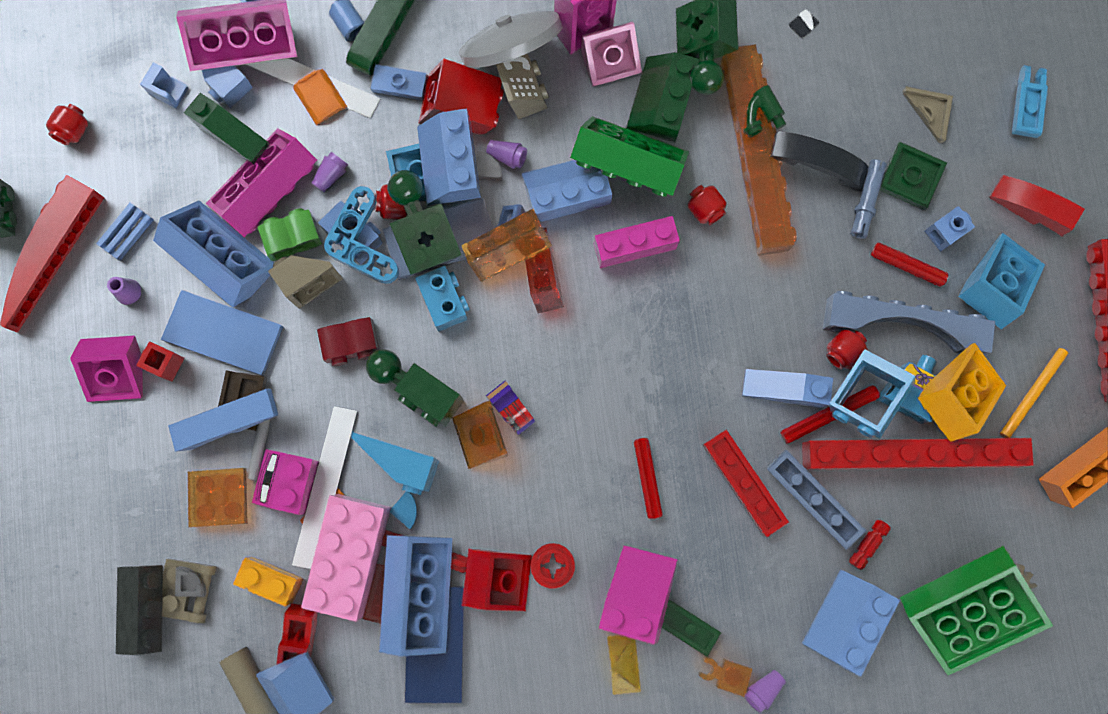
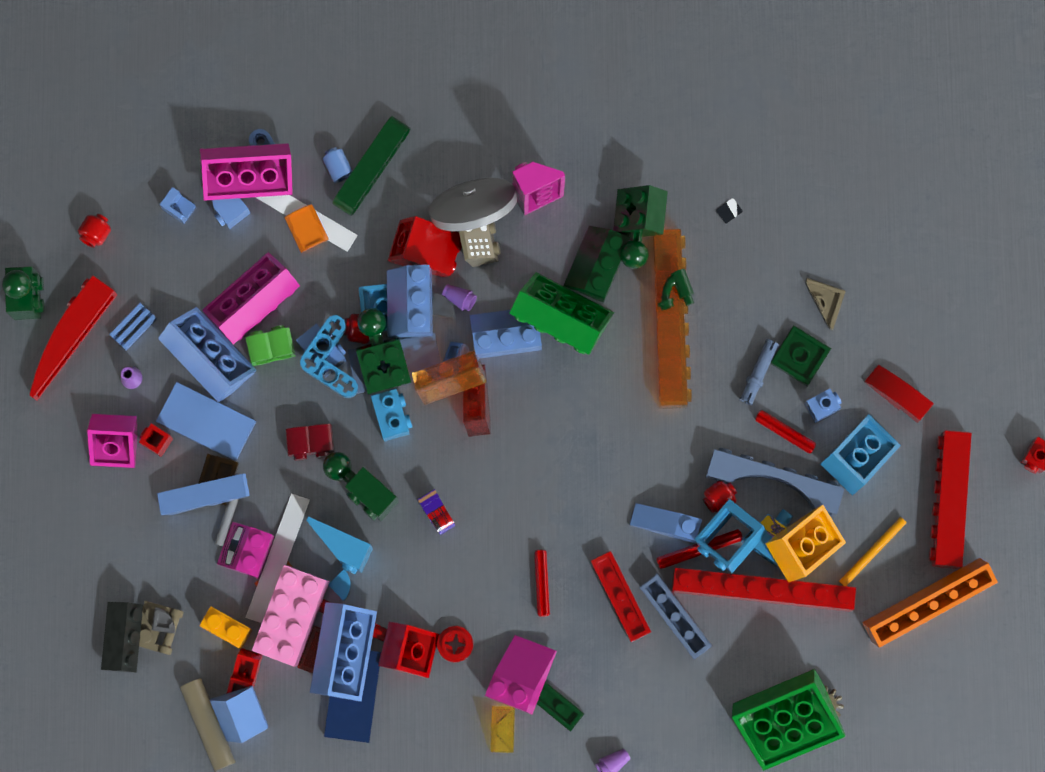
camera: 10 degrees right, 0 degrees up
dark green slope [184,93,270,164] -> none
clear orange plate [188,468,247,527] -> none
dark tan slope [268,255,343,309] -> none
medium lavender cone [312,152,348,192] -> none
medium blue plate [371,65,427,101] -> none
clear orange slope [452,401,509,469] -> none
bright pink slope [581,22,642,86] -> none
dark pink brick [593,216,680,268] -> none
red head [687,185,727,225] -> none
clear orange plate [698,657,752,697] -> none
black slope [770,131,869,192] -> none
medium blue slope [802,570,900,677] -> none
red axle [849,520,891,570] -> none
dark azure hinge [1012,65,1048,138] -> none

